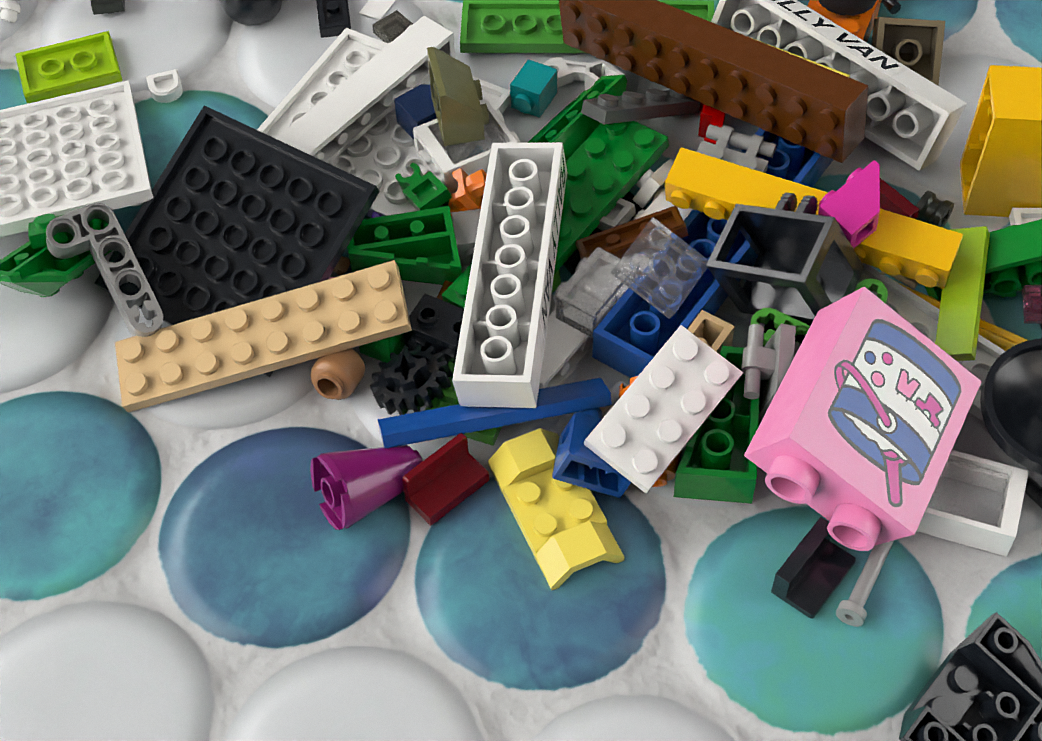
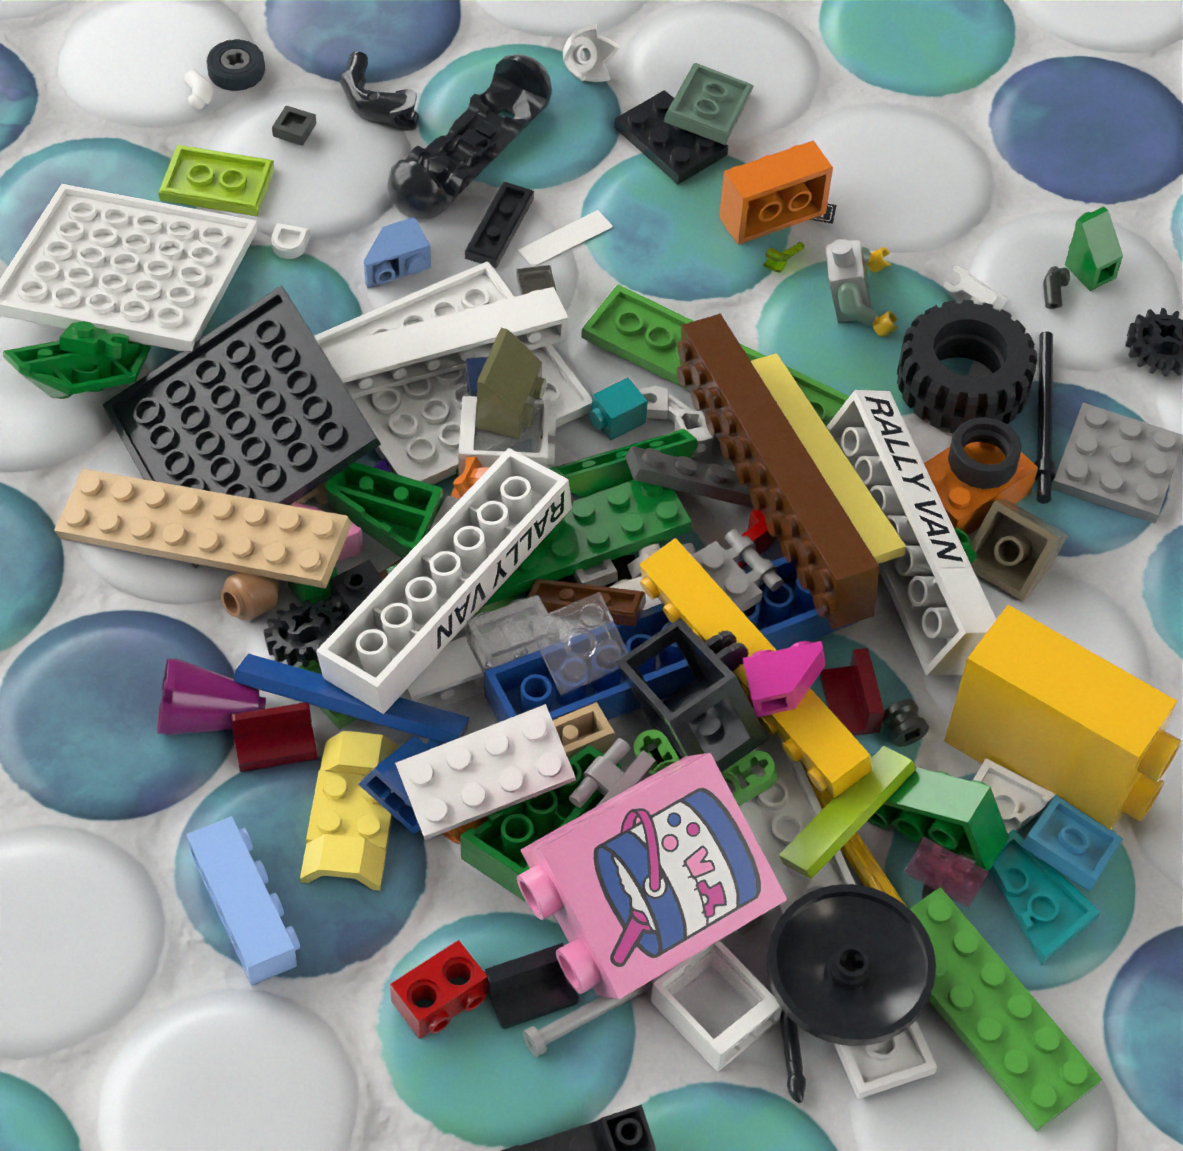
camera: 25 degrees right, 0 degrees up
light grey beam [46,203,163,337] -> none
green plate [395,163,452,211] -> none
none -> light blue brick [186,816,300,986]
none -> medium blue slope [364,217,431,288]
none -> red brick [390,940,488,1039]

